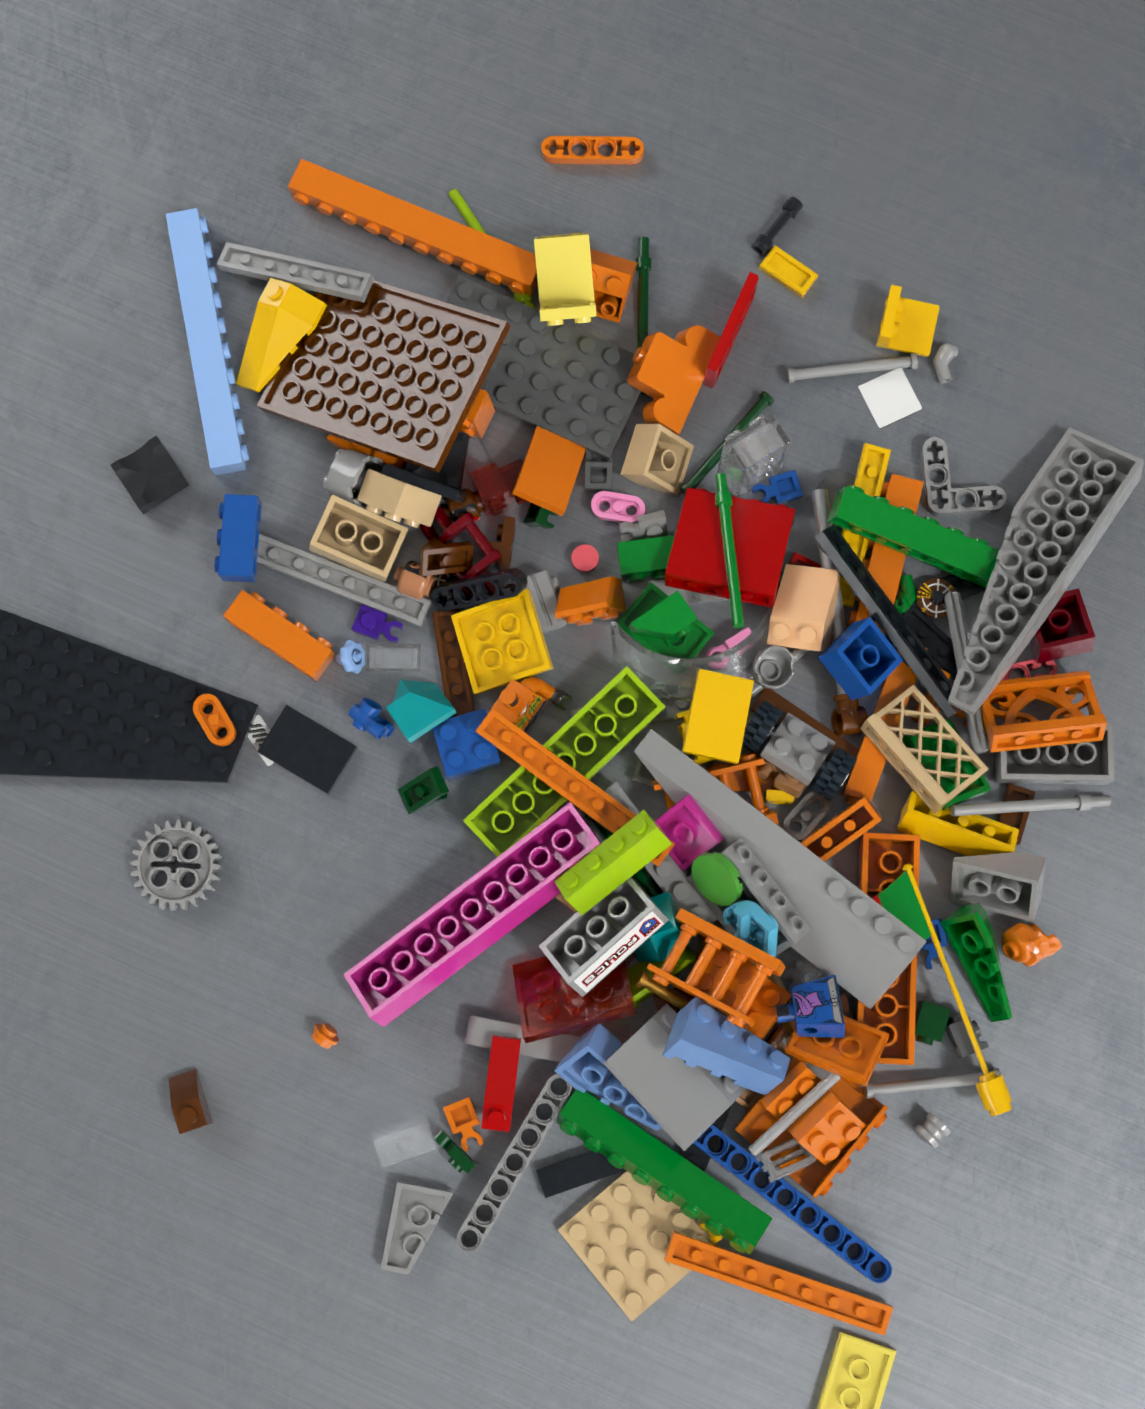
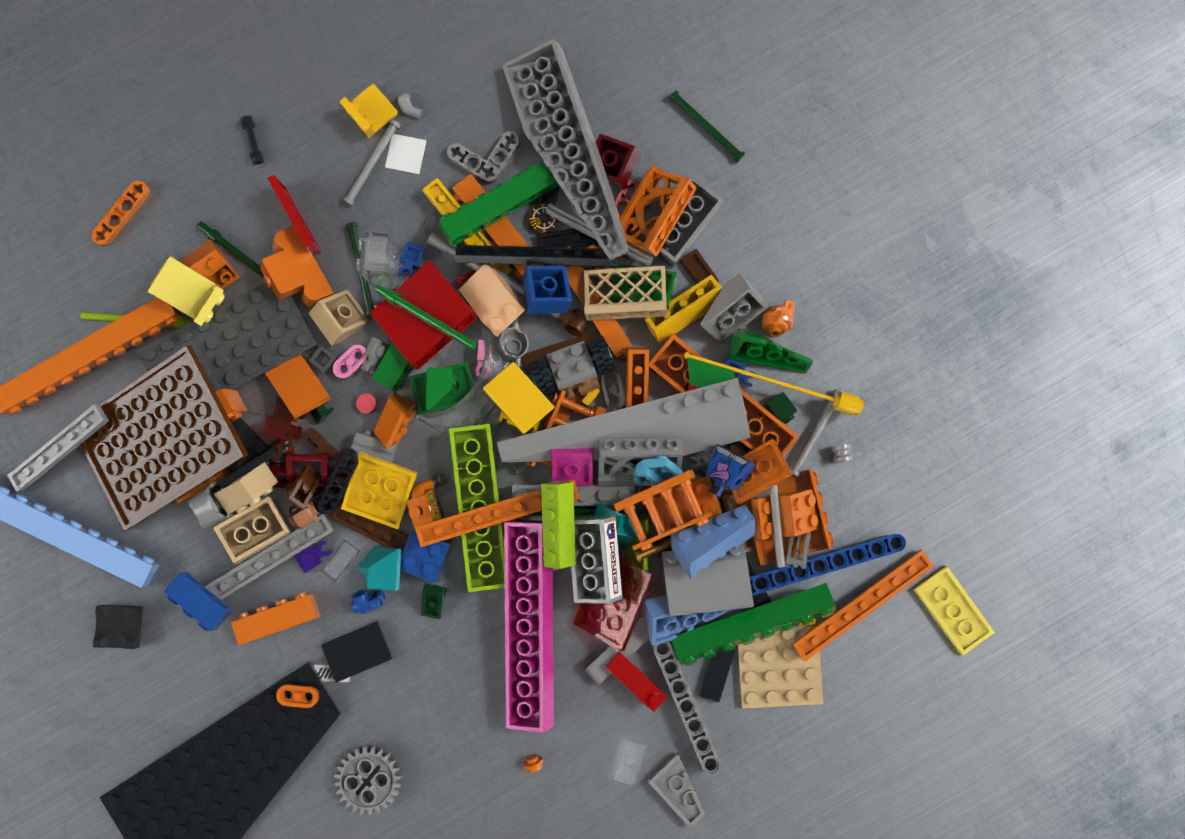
camera: 55 degrees left, 5 degrees up
yellow wedge [236,278,327,393] -> none
light blue piece [336,640,366,674] -> none
dark green plate [433,1129,477,1174] -> none
orange plate [443,1096,483,1152] -> none
bright green tile [691,851,743,906] -> none
yellow tile [759,245,818,298] -> none
green arm [894,574,916,613] -> none
dark grey brick [945,1013,989,1058] -> none
light grey bar [950,794,1111,816] -> none

